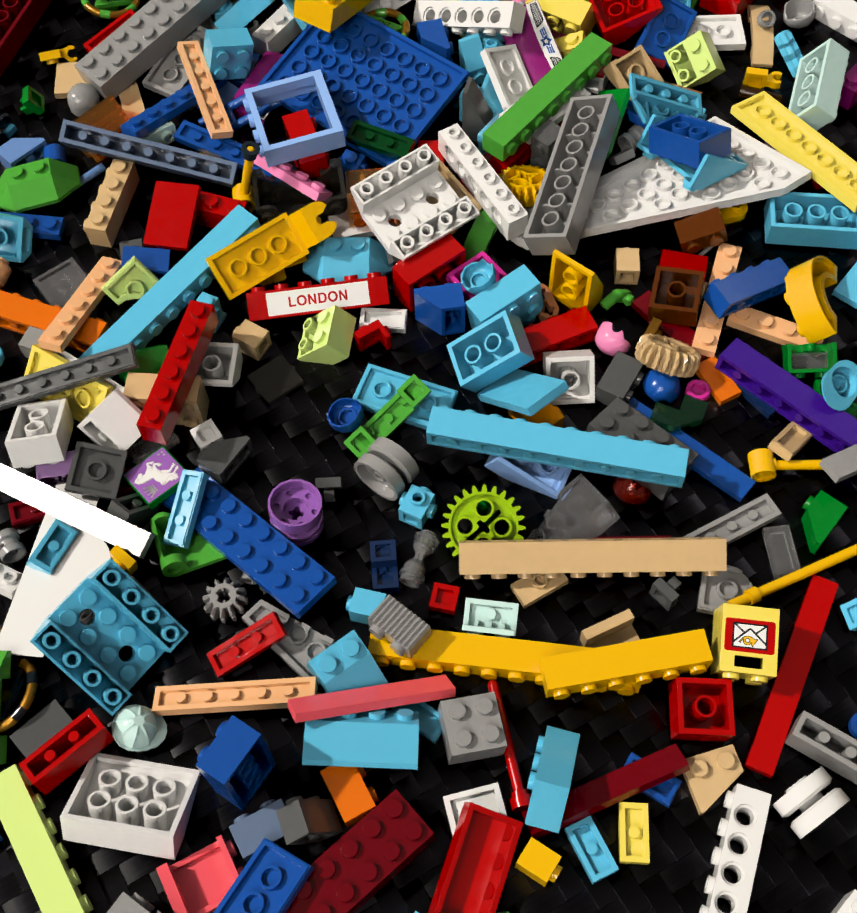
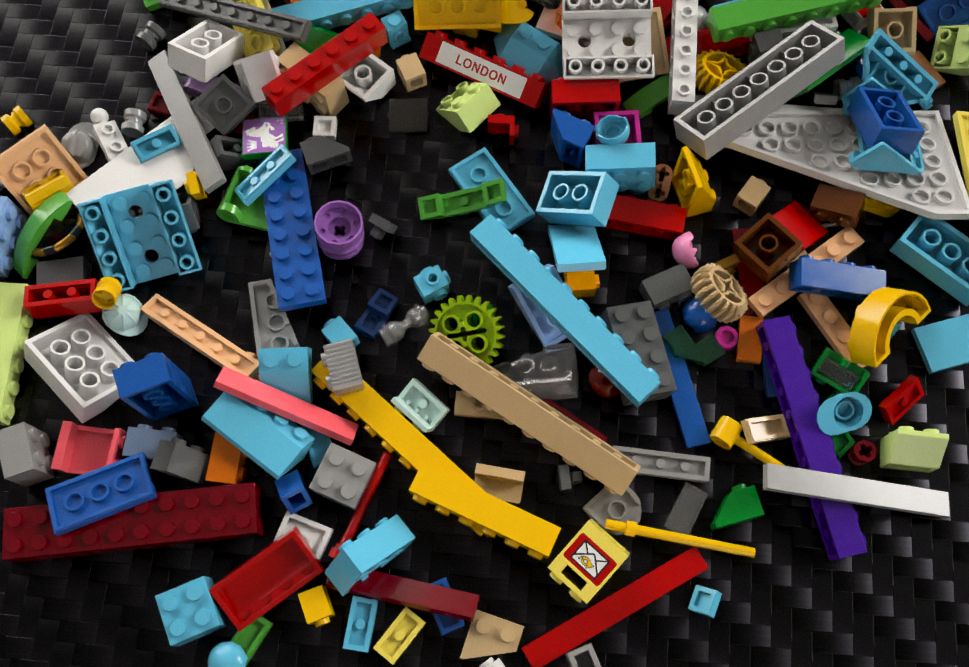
camera: 35 degrees right, 10 degrees up
light grey gear [202,577,248,624] -> none
red plate [206,612,289,678] -> none
blue hair [326,397,364,434] -> none
light grey wheel [354,437,419,501] -> none
white tile [359,307,408,333] -> none
red plate [429,582,460,615] -> none
white slope [542,349,595,405] -> none
bright green arm [600,289,635,311] -> none
red brick [668,677,736,742] -> none
none -> yellow wheel [91,277,122,309]
none -> blue brick [275,469,313,515]

